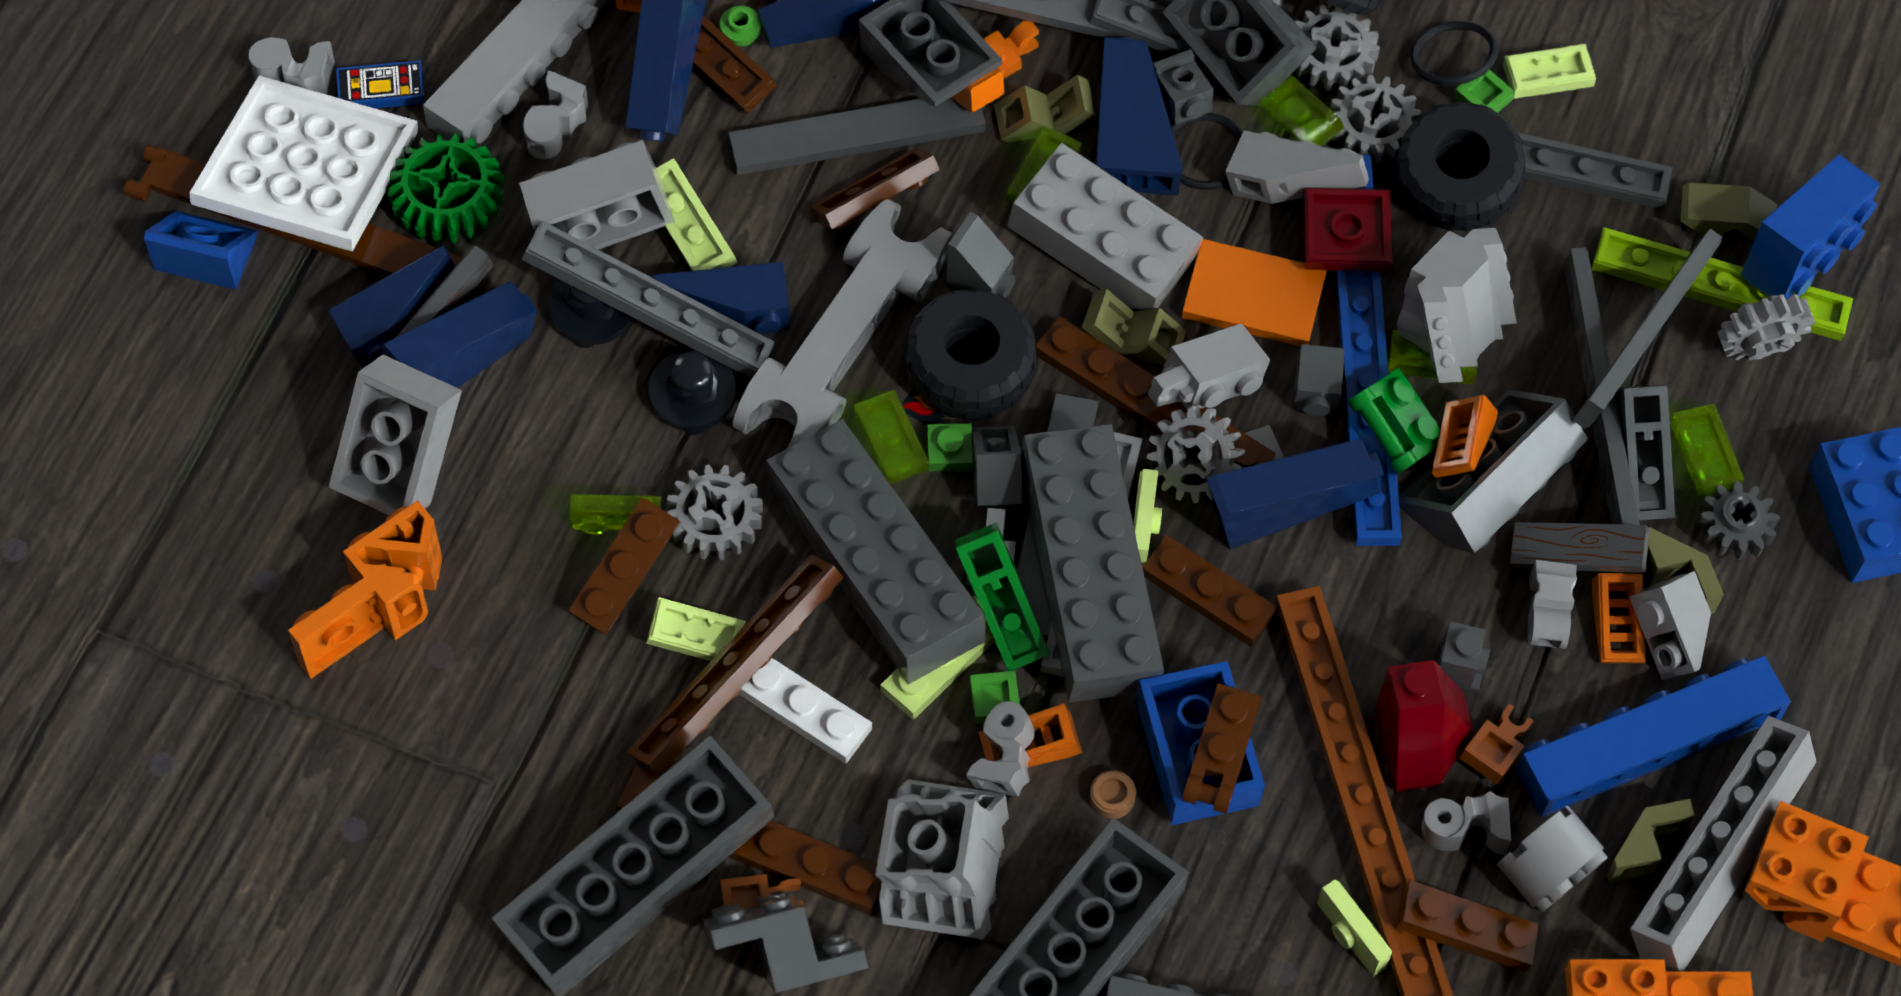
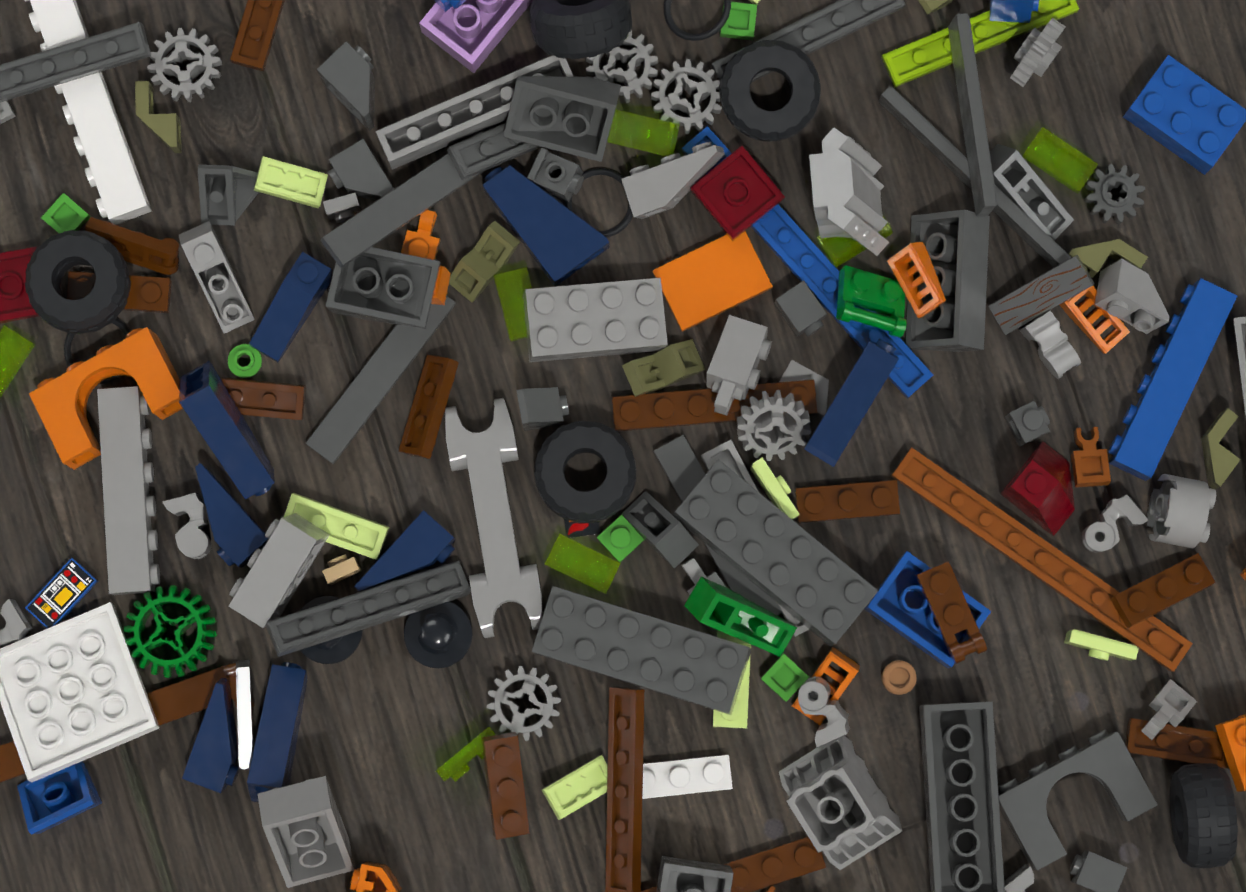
camera: 40 degrees left, 20 degrees up
none -> dark blue slope [195,463,269,568]
none -> tan plate [322,554,362,585]

